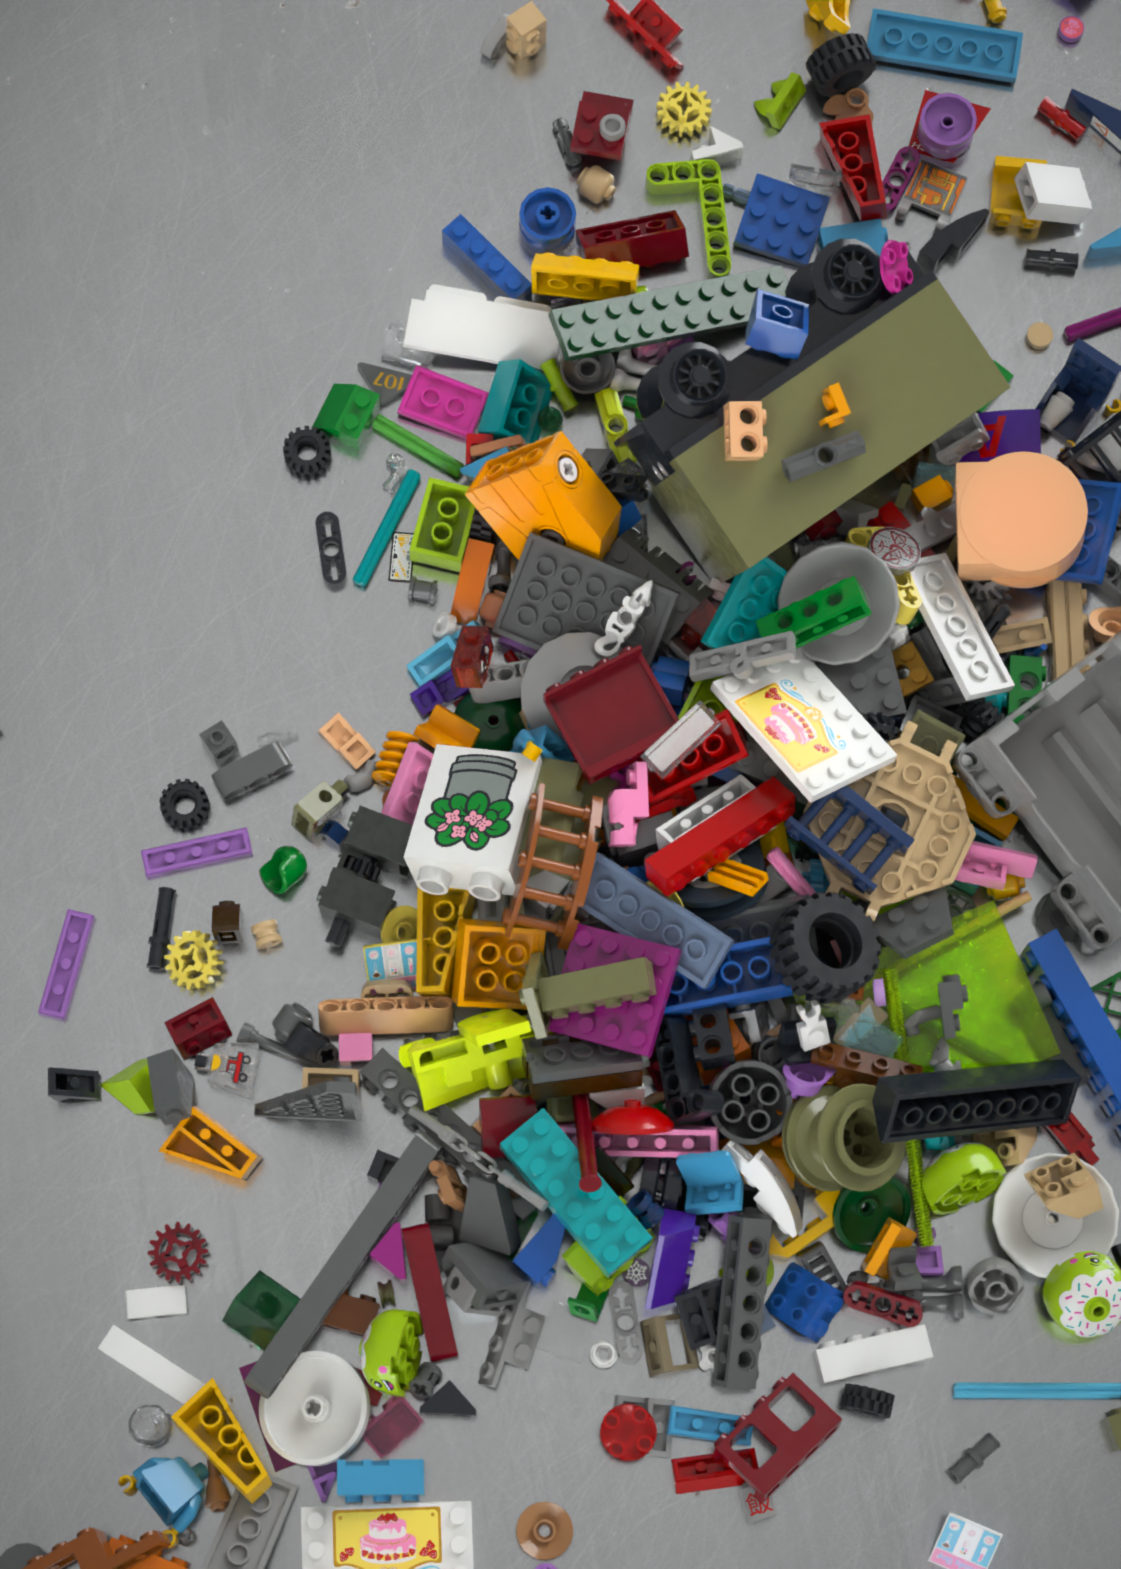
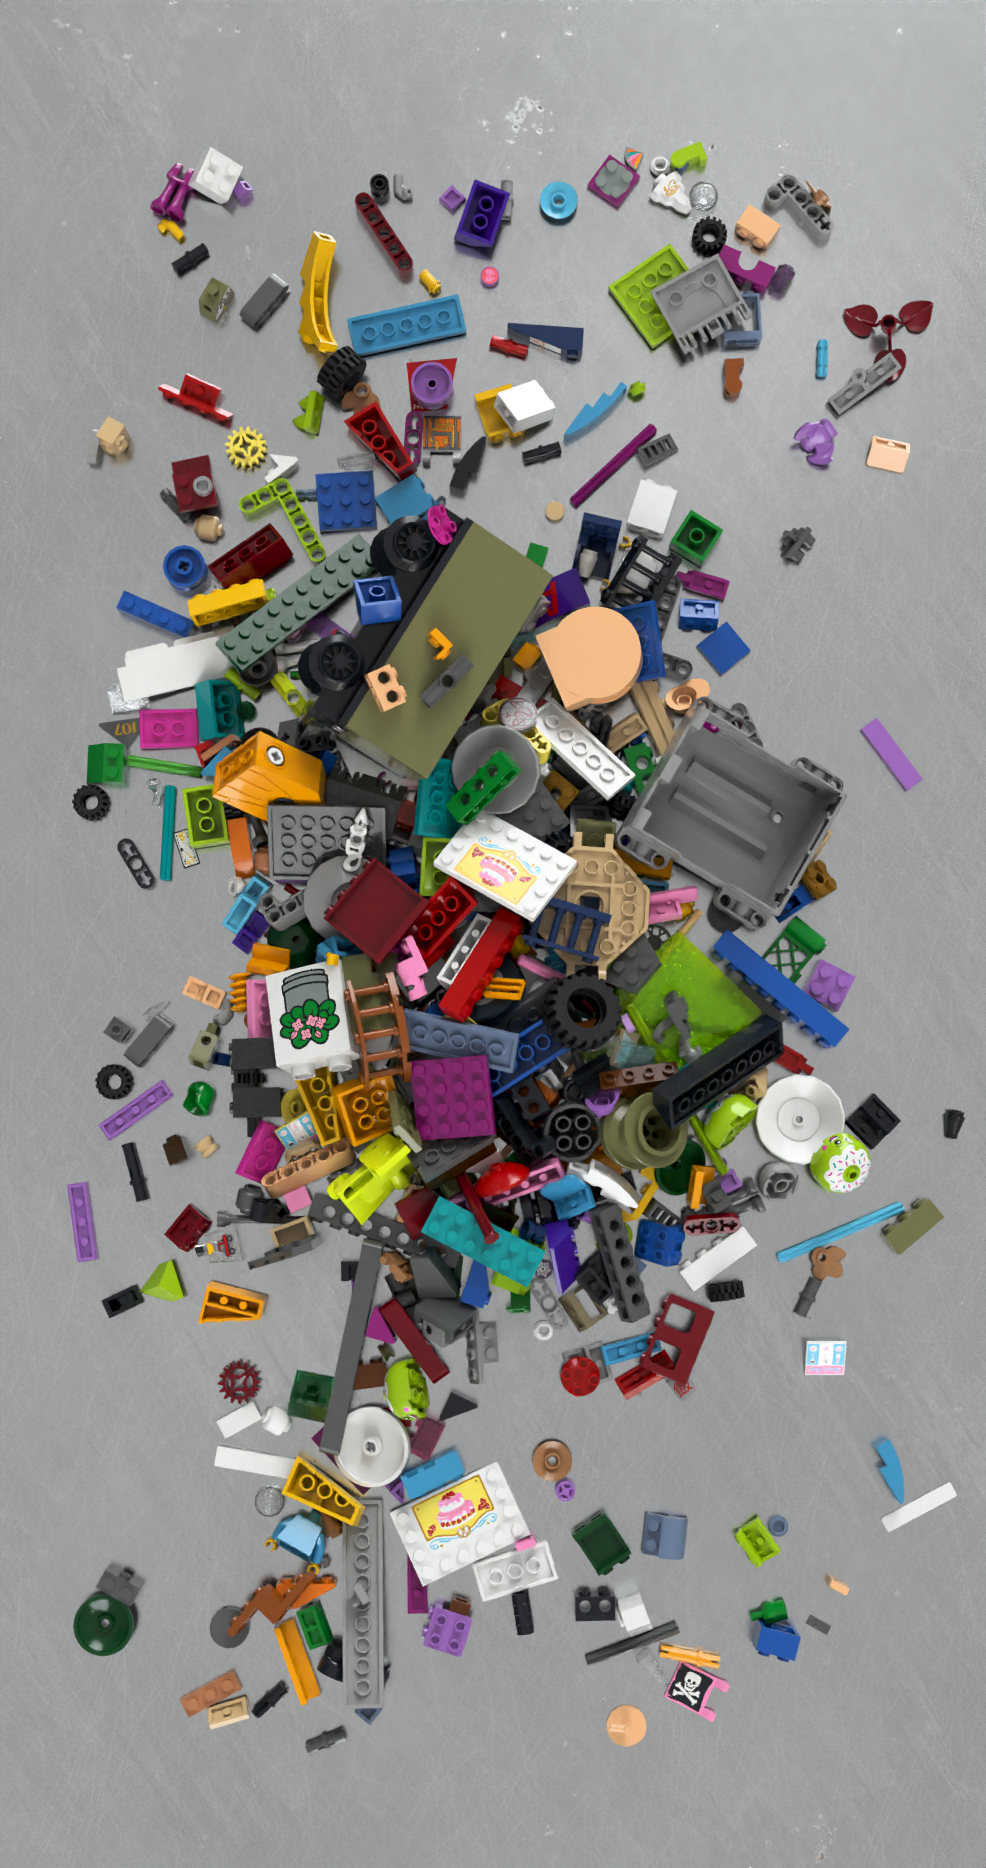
camera: 20 degrees left, 10 degrees up
dark grey slope [147,1049,194,1126] -> none
light yellow gear [164,930,223,990] -> none
dark grey bush [408,576,438,604] -> none
light grey piece [408,1104,549,1211] -> none
dark grey bush [409,1362,442,1400] -> none
clear red brick [450,626,494,688] -> none
olive brick [537,957,657,1019] -> none
clear piece [641,701,721,779] -> none
light grey hinge [689,631,796,682] -> none
white plate [796,1000,830,1052] -> none
tan slope [1024,1153,1104,1219] -> none
none -> dark pink tile [235,1119,285,1184]
none -> white head [261,1406,292,1436]
none -> medium nougat plate [811,1246,846,1282]

